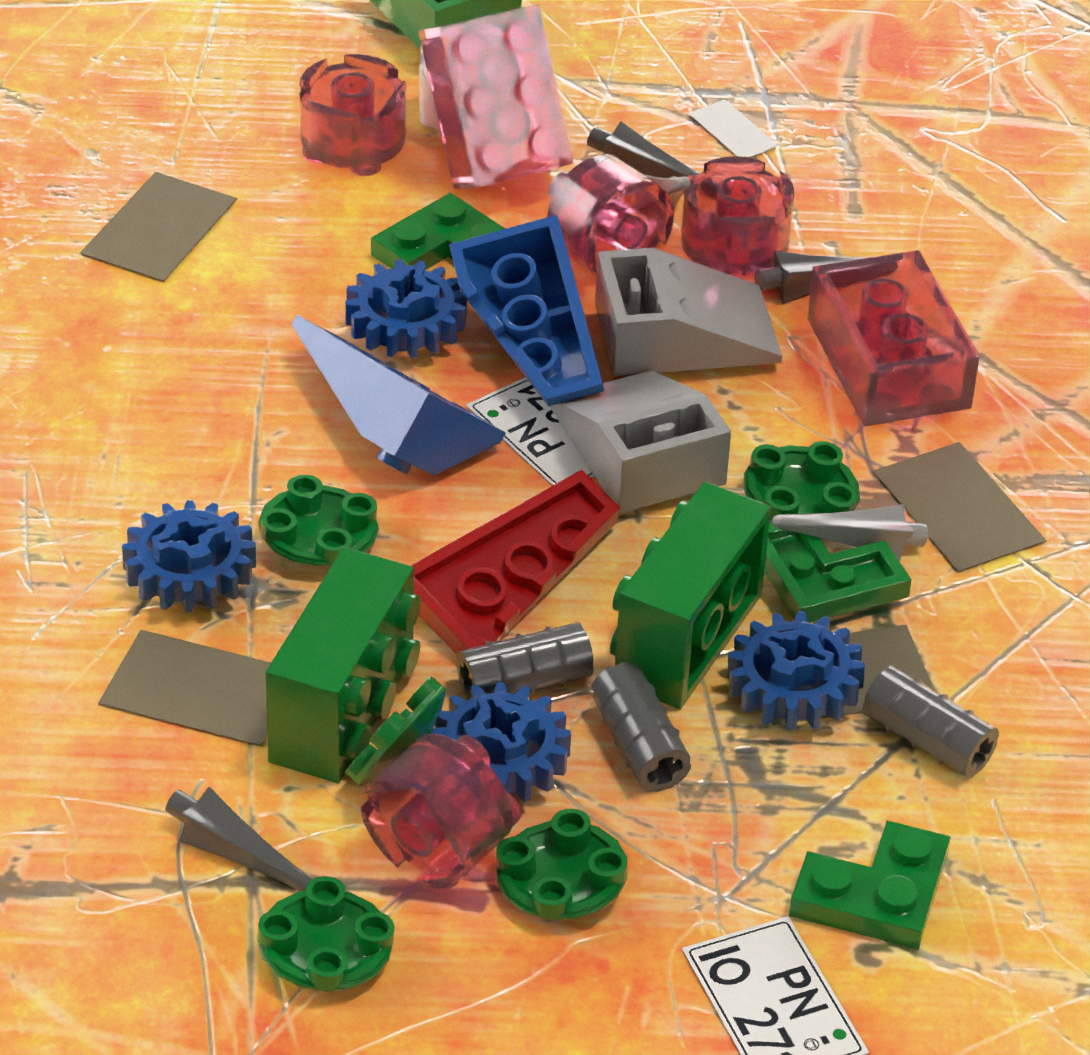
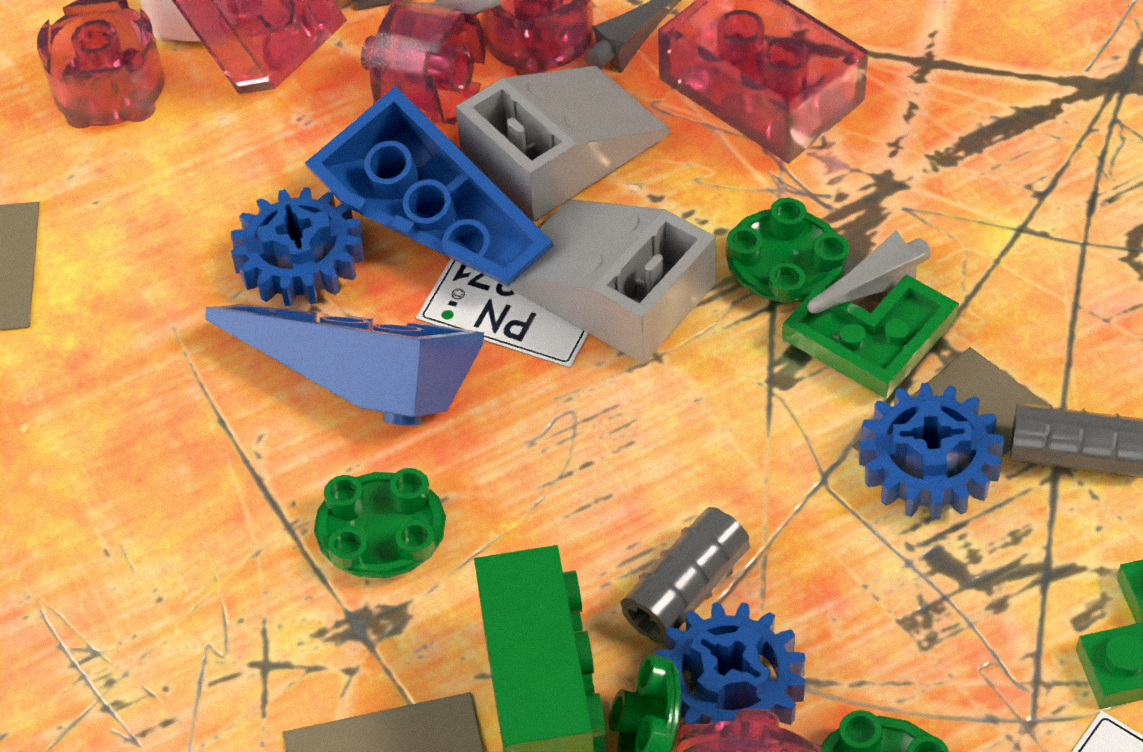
camera: 25 degrees left, 10 degrees up
blue gear [122,500,256,613] -> none
green plate [371,192,506,270] -> none
red wing [410,469,620,655] -> none
dark grey axle [591,662,691,792] -> none
green brick [610,481,771,710] -> none
dark tan sticker [873,442,1047,572] -> none

